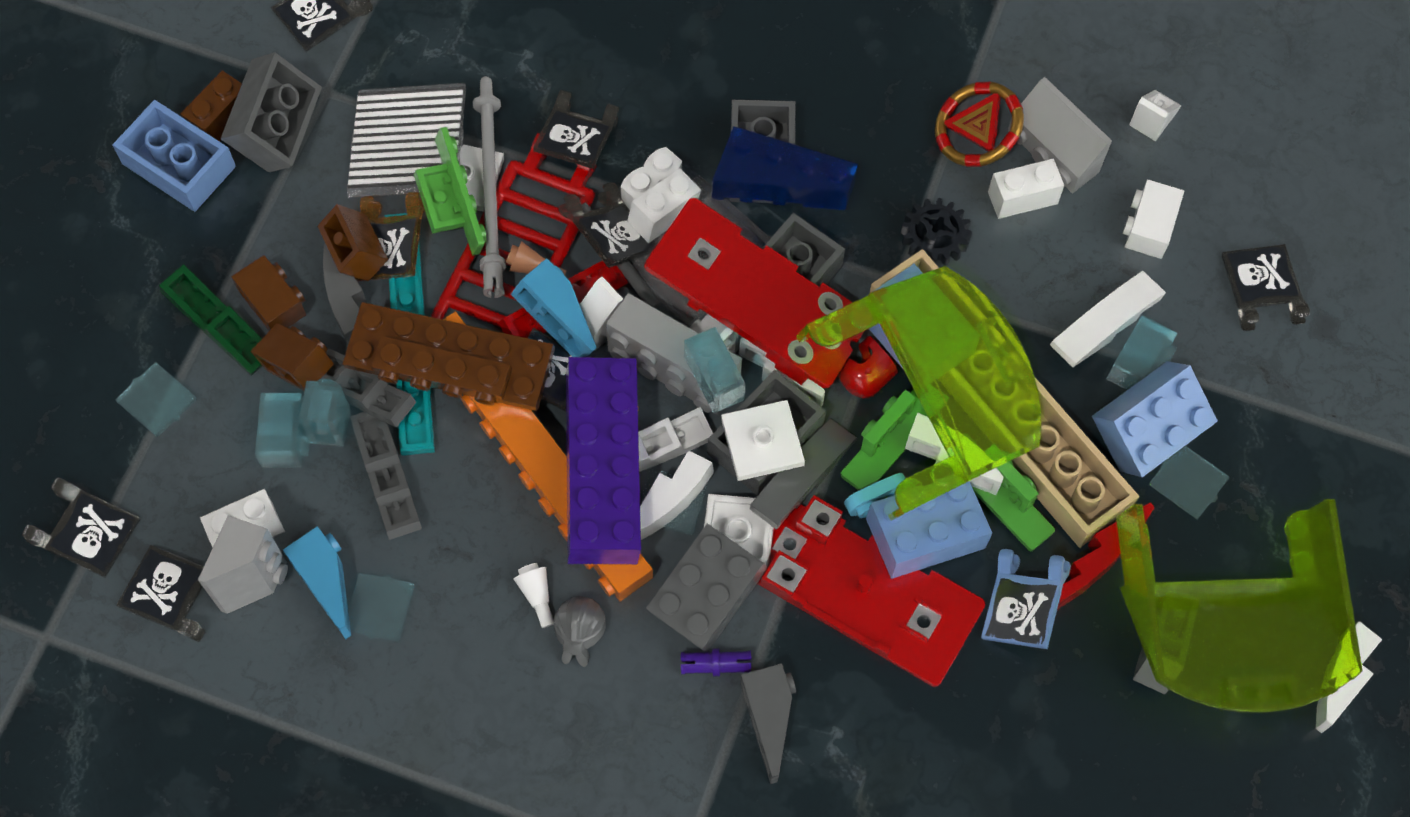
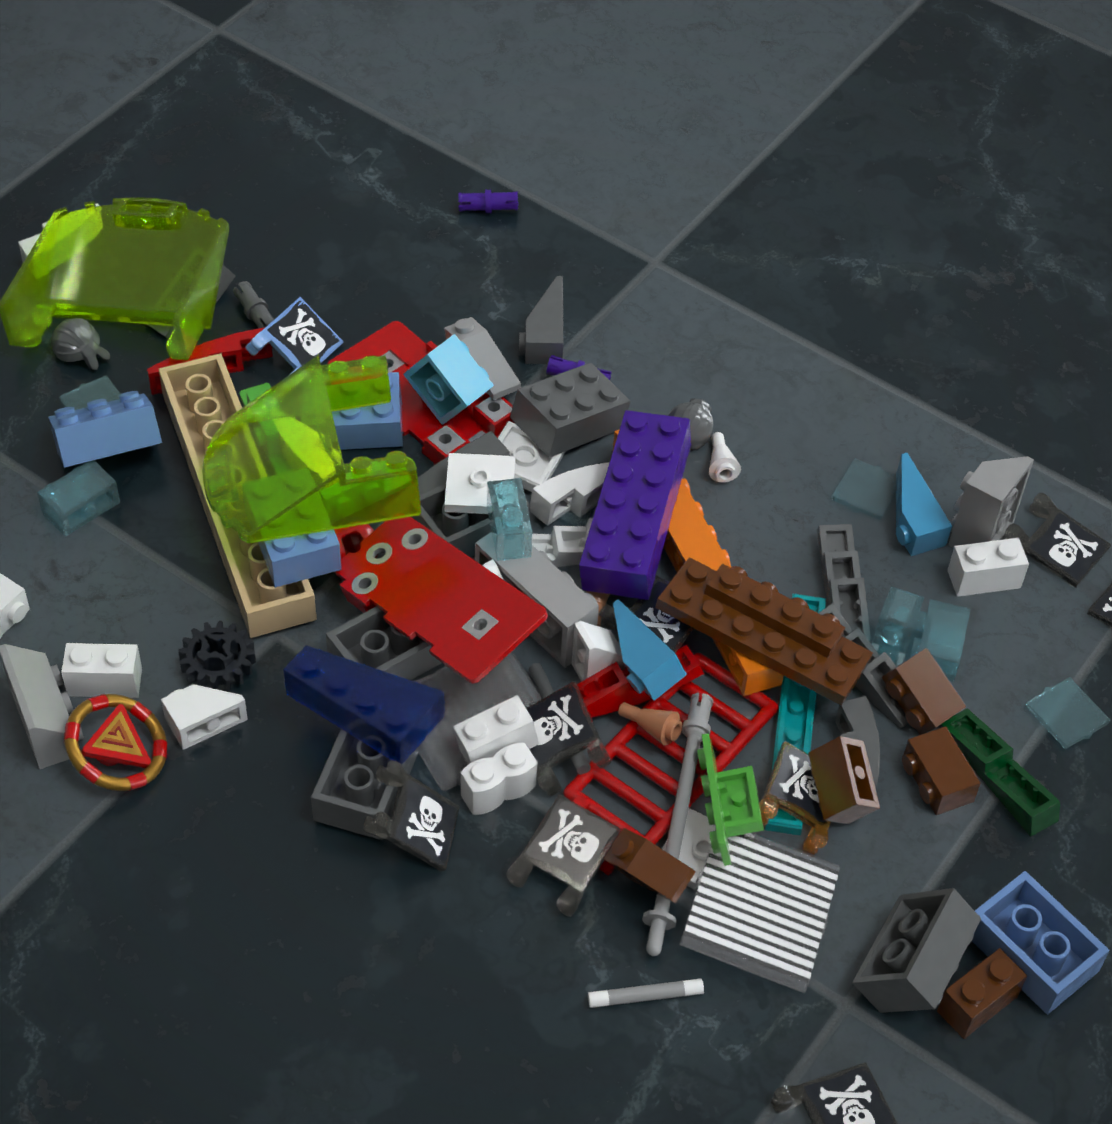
camera: 165 degrees left, 15 degrees down
medium azure plate [844,473,910,518] -> none
white slope [1050,271,1166,367] -> none
none -> dark grey piece [51,318,110,370]
none -> white slope [161,684,248,750]
none -> dark grey pin [233,281,274,328]
none -> flag [363,760,460,872]
none -> medium azure brick [403,334,494,425]
none -> light grey slope [444,317,521,400]
none -> light grey bar [588,978,704,1008]
none -> reddish brown slope [604,828,696,904]

